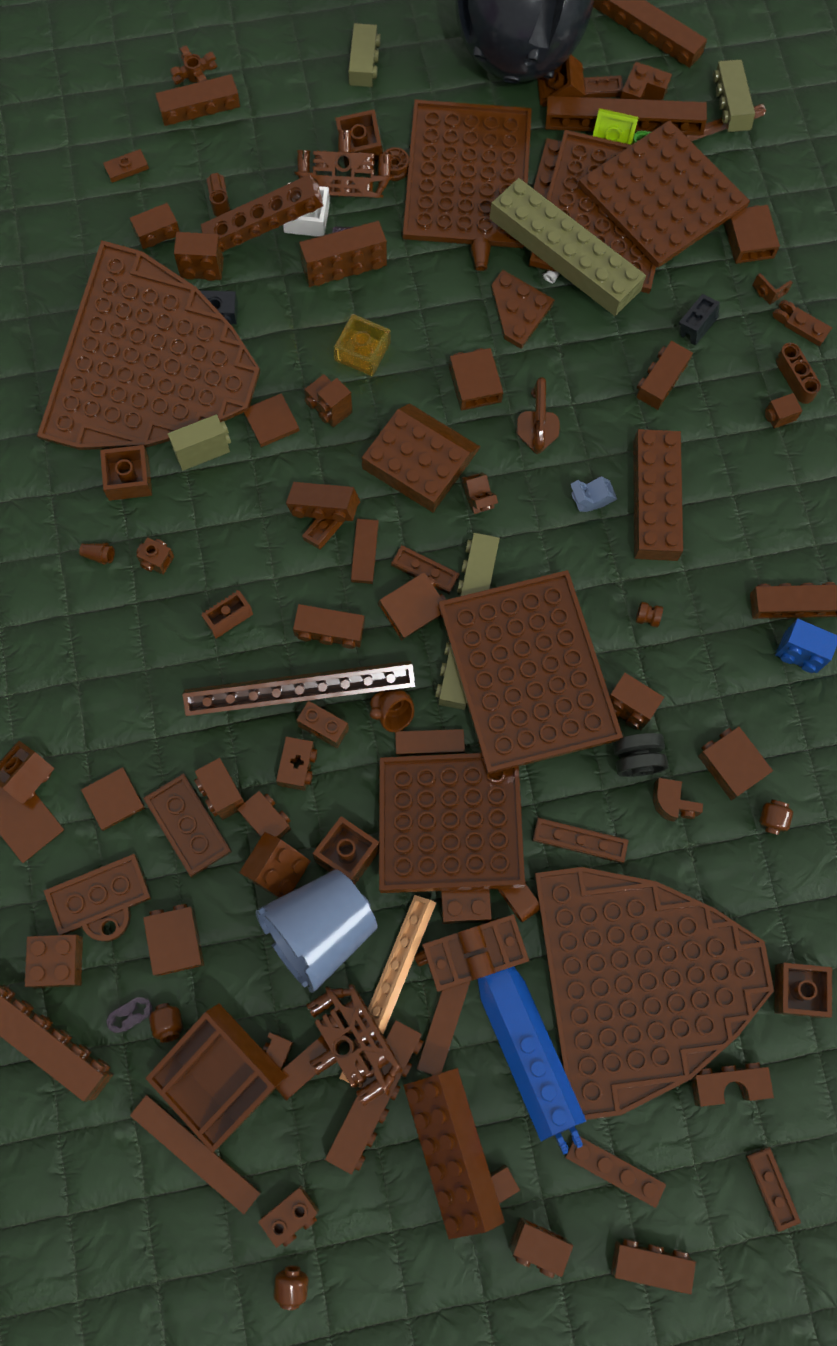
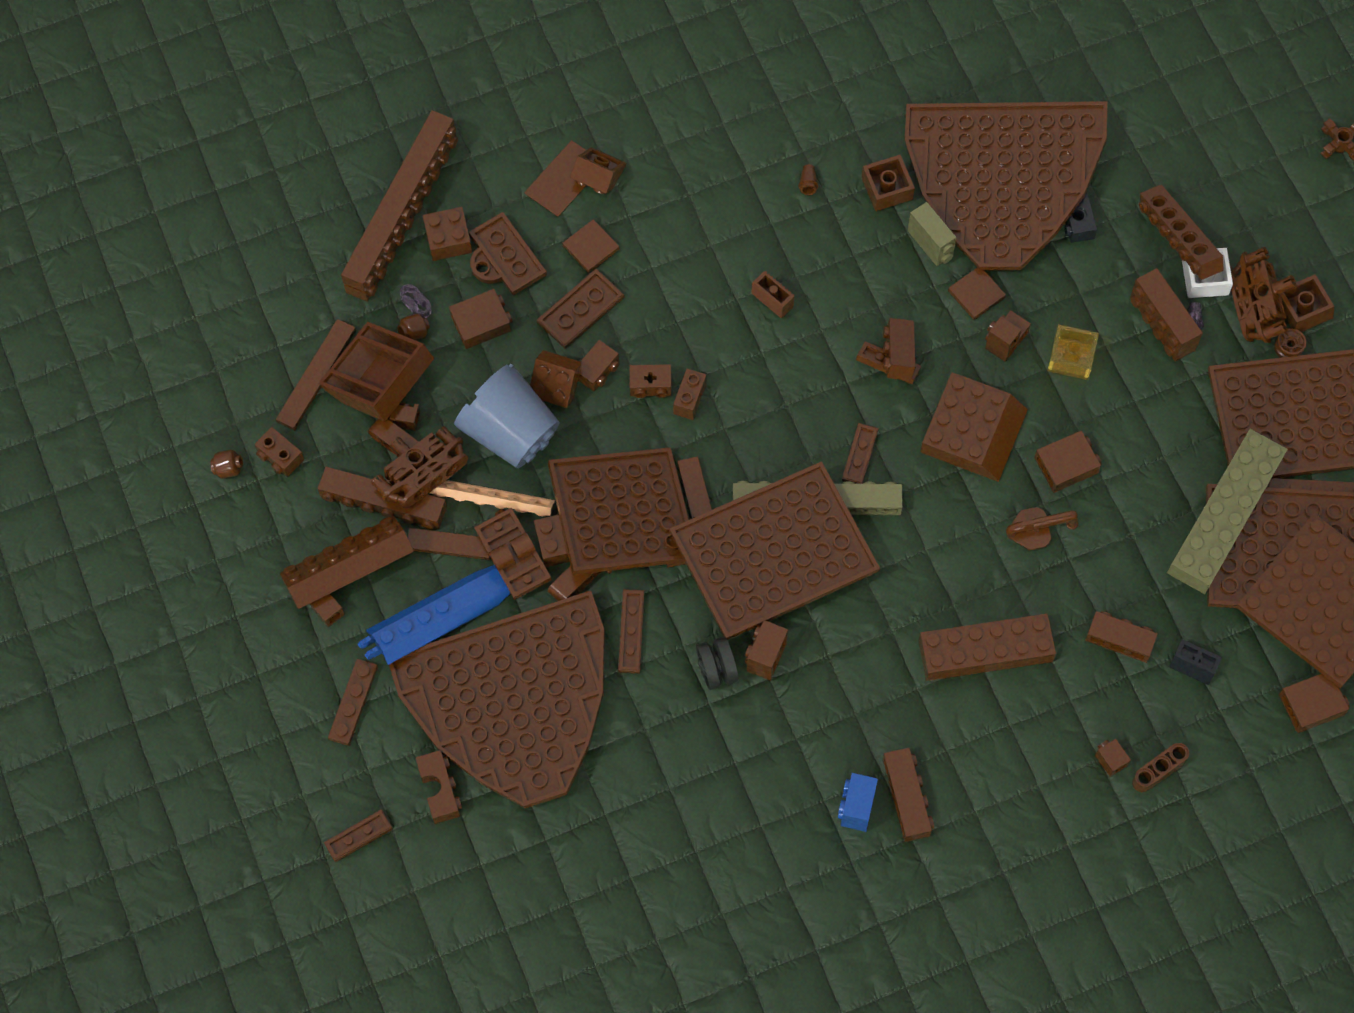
camera: 85 degrees right, 5 degrees down
reddish brown plate [103,149,149,183] -> none
reddish brown brick [130,203,180,249] -> none
reddish brown brick [136,537,174,575] -> none
reddish brown brick [155,74,240,126] -> none
reddish brown brick [174,232,224,281] -> none
reddish brown brick [182,661,415,716] -> none
reddish brown brick [194,758,245,820] -> none
reddish brown piece [206,173,231,217] -> none
reddish brown brick [293,604,365,649] -> none
reddish brown brick [313,816,379,885] -> none
reddish brown tile [351,519,379,584] -> none
reddish brown piece [370,690,414,732] -> none
reddish brown brick [377,572,446,641] -> none
reddish brown brick [461,472,498,514] -> none
reddish brown cone [471,238,491,271] -> none
reddish brown plate [491,270,555,349] -> none
reddish brown brick [509,1217,573,1278] -> none
sand blue brick [571,476,617,512] -> none
reddish brown brick [611,1238,696,1295] -> none
reddish brown wheel [636,601,663,628] -> none
reddish brown brick [653,778,703,822] -> none
reddish brown brick [698,727,773,801] -> none
reddish brown bracket [753,273,793,305] -> none
reddish brown head [759,799,793,835] -> none
reddish brown hinge [773,300,832,346] -> none
reddish brown brick [775,963,832,1018] -> none

